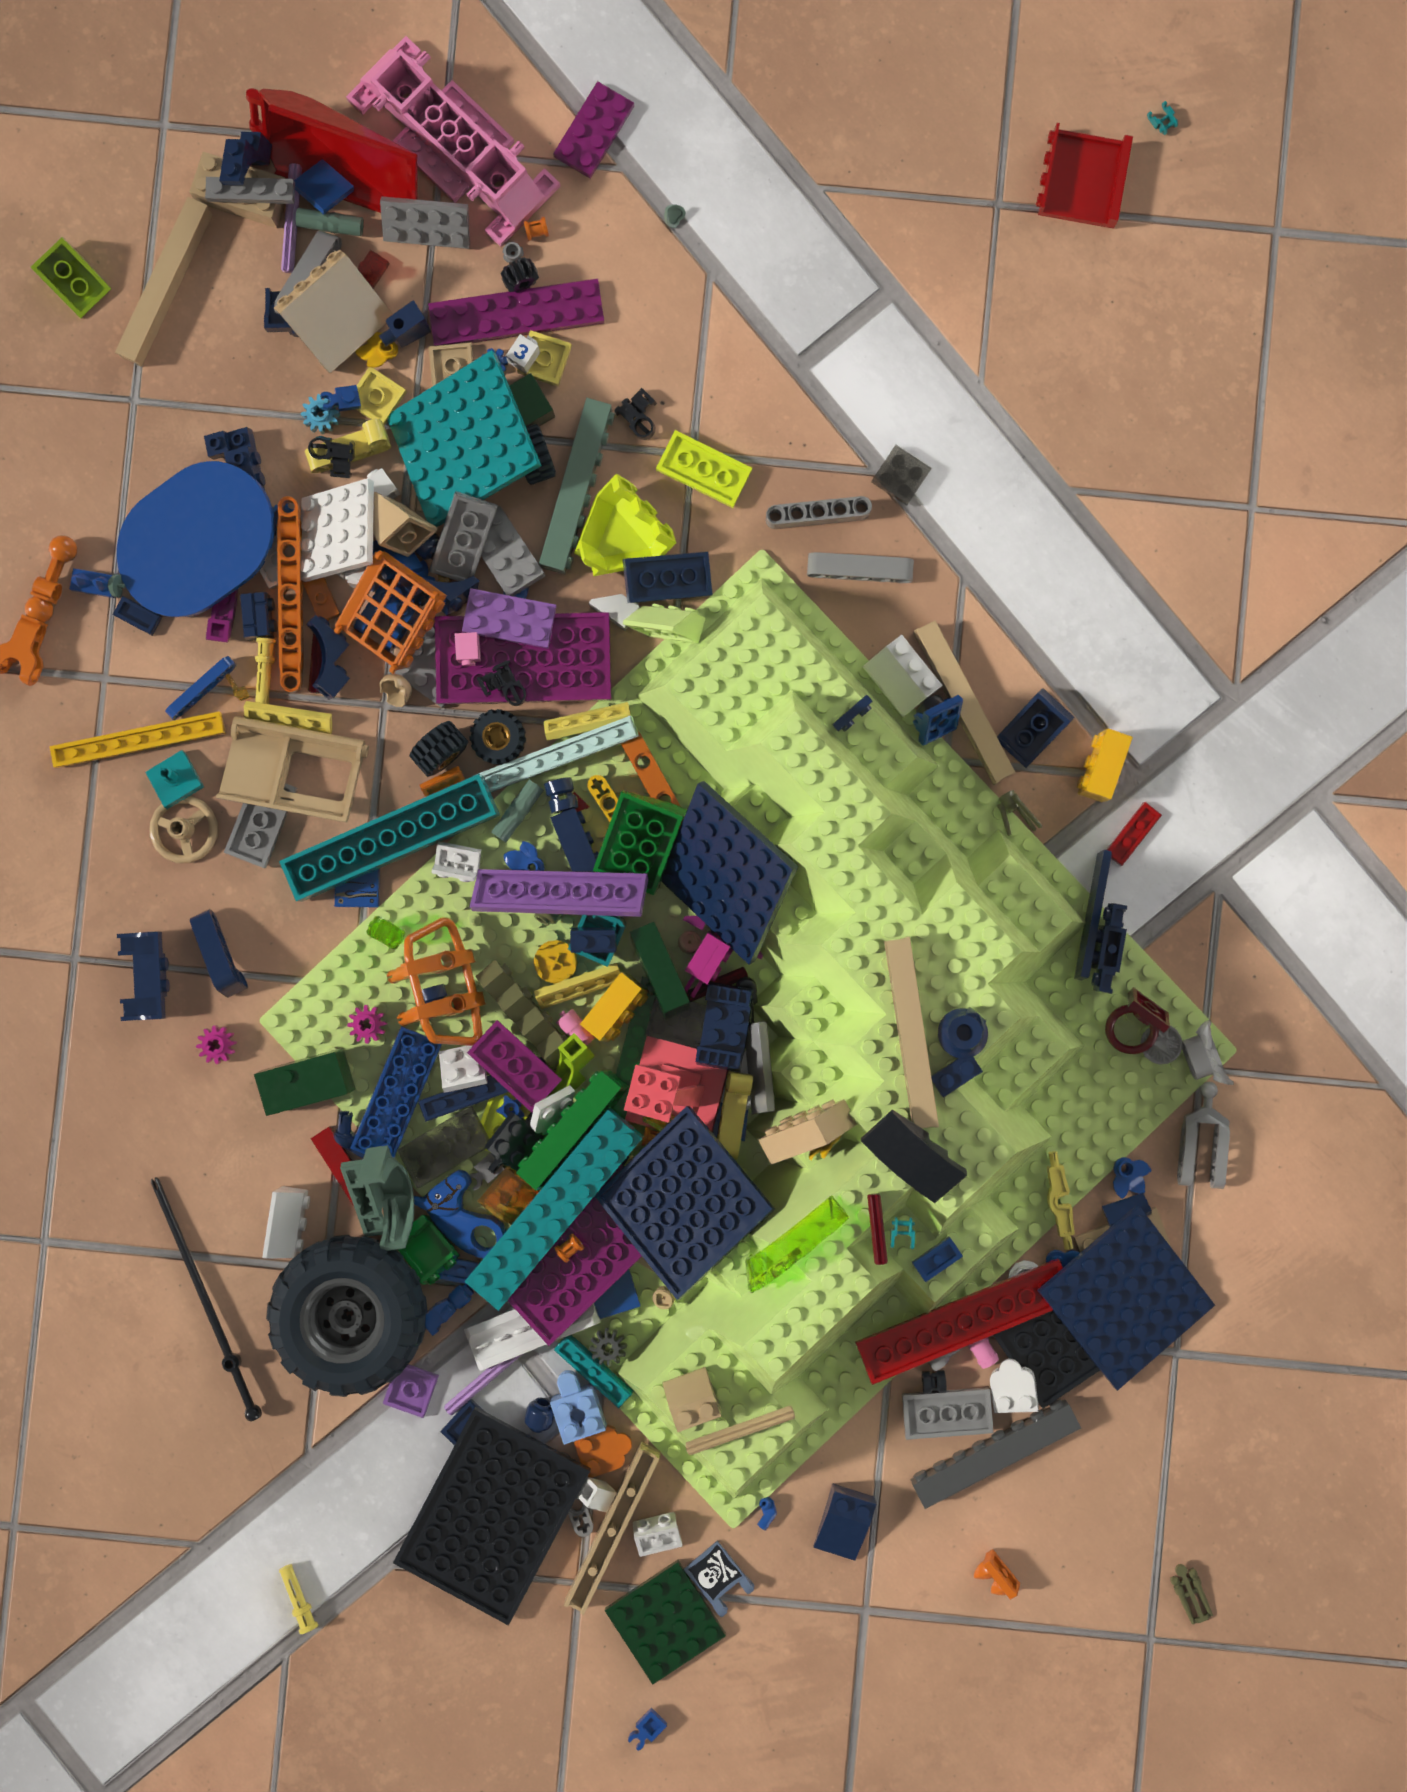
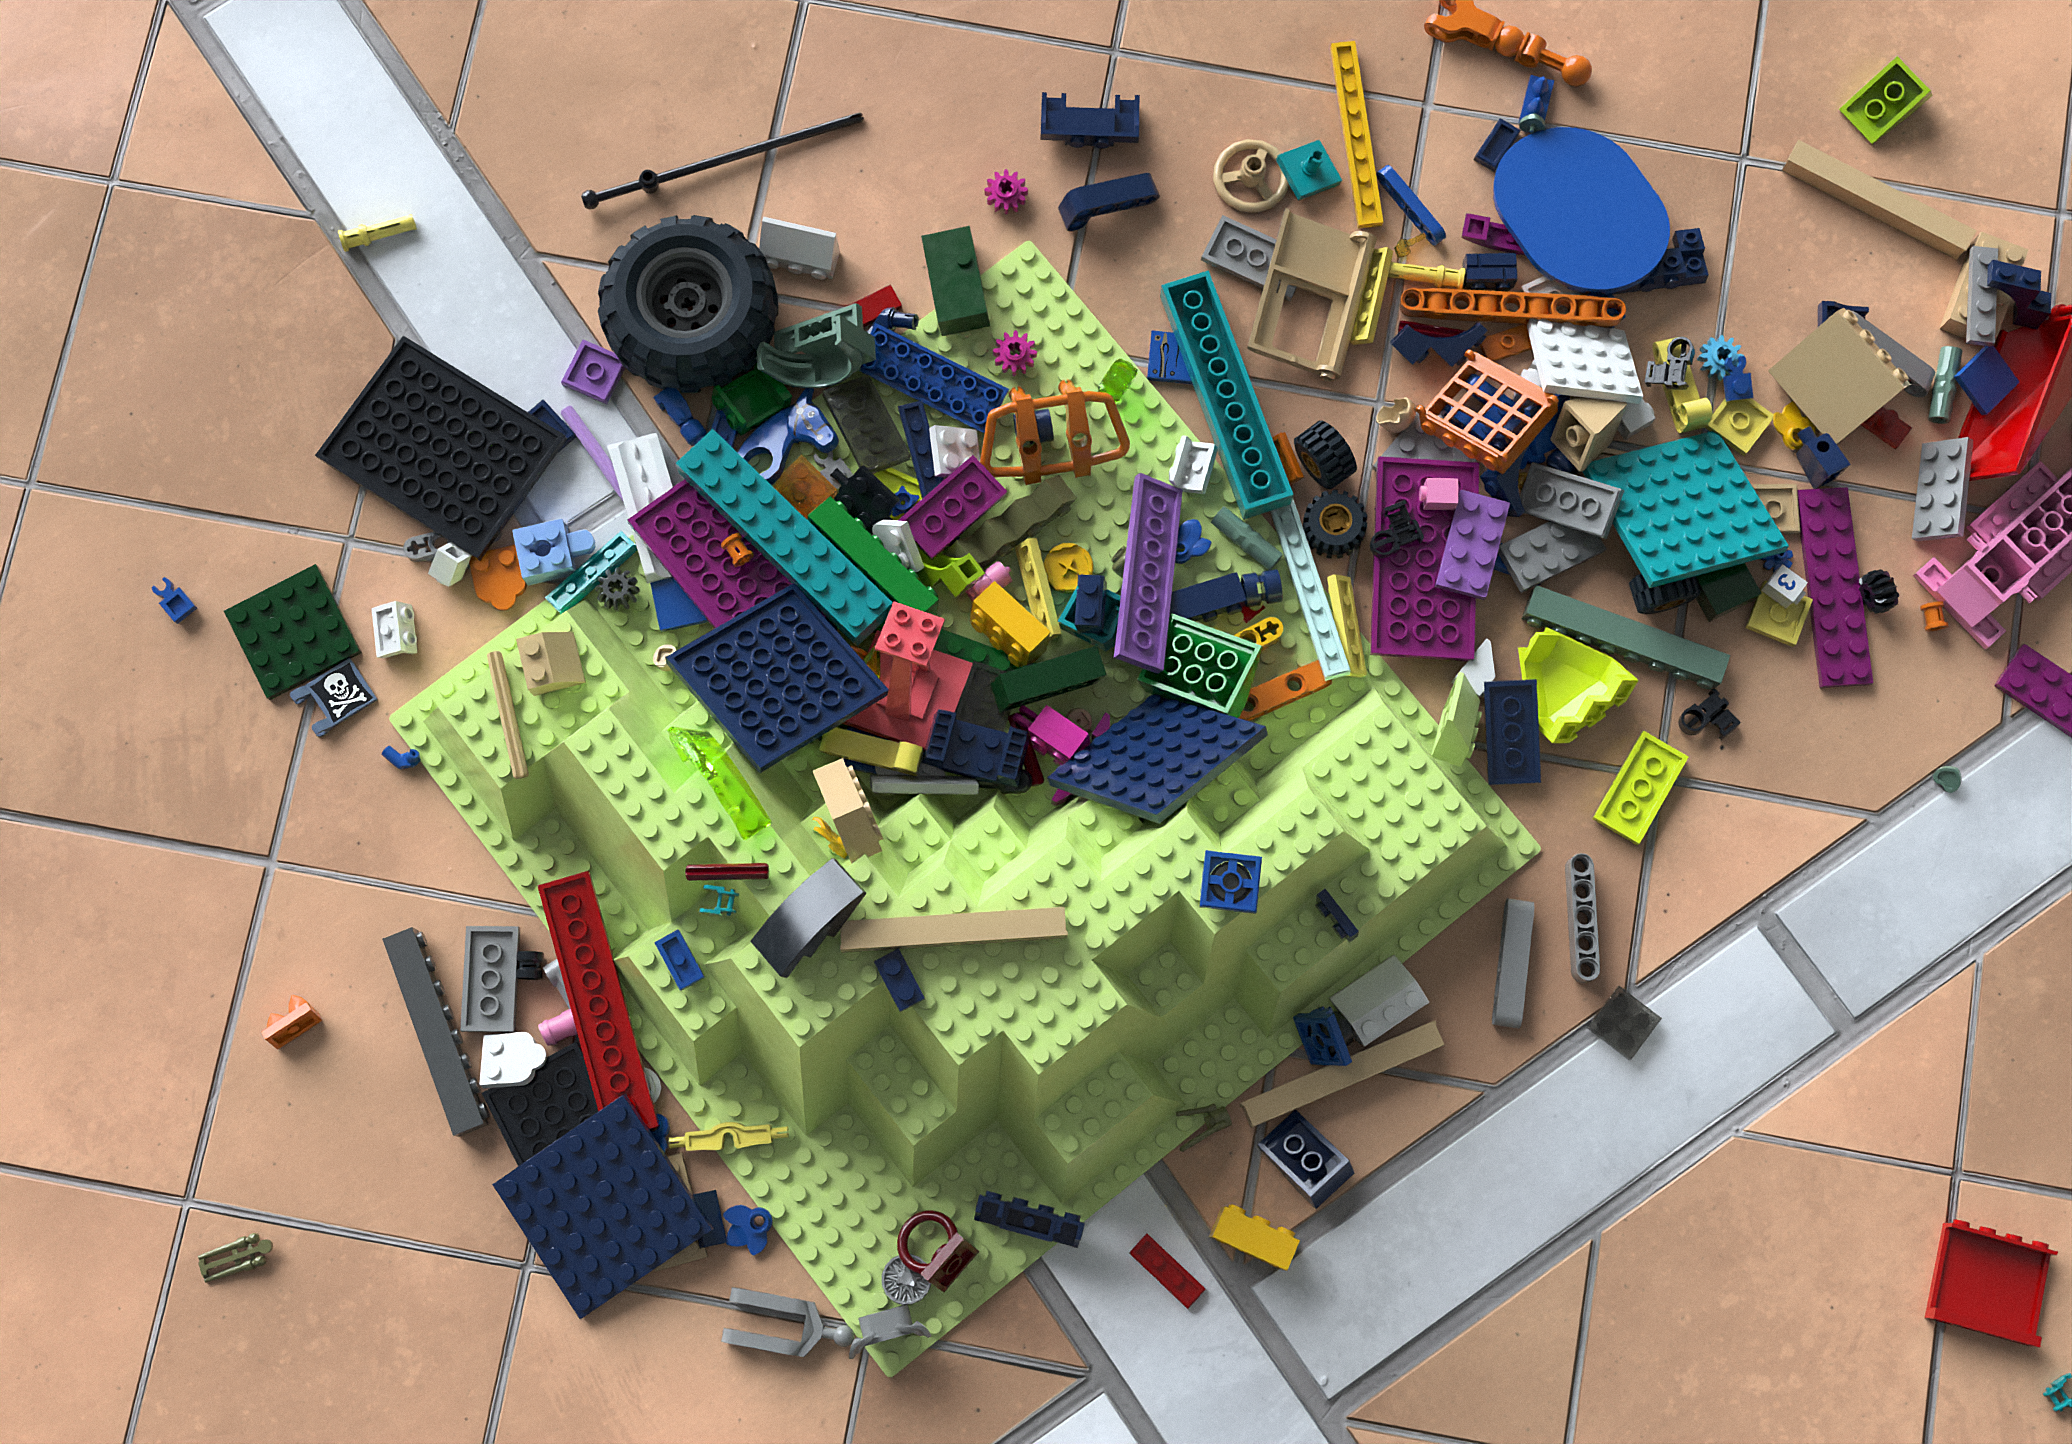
camera: 90 degrees right, 10 degrees down
lavender axle [281,164,302,273] -> none
light grey plate [502,242,524,263] -> none
dark blue head [524,1398,554,1433] -> none
tan tile [564,1442,661,1615] -> none
dark blue slope [813,1484,877,1561] -> none
dark blue piece [938,1007,988,1059] -> none
dark blue tile [1074,850,1112,981] -> none
none -> blue piece [1199,850,1262,914]

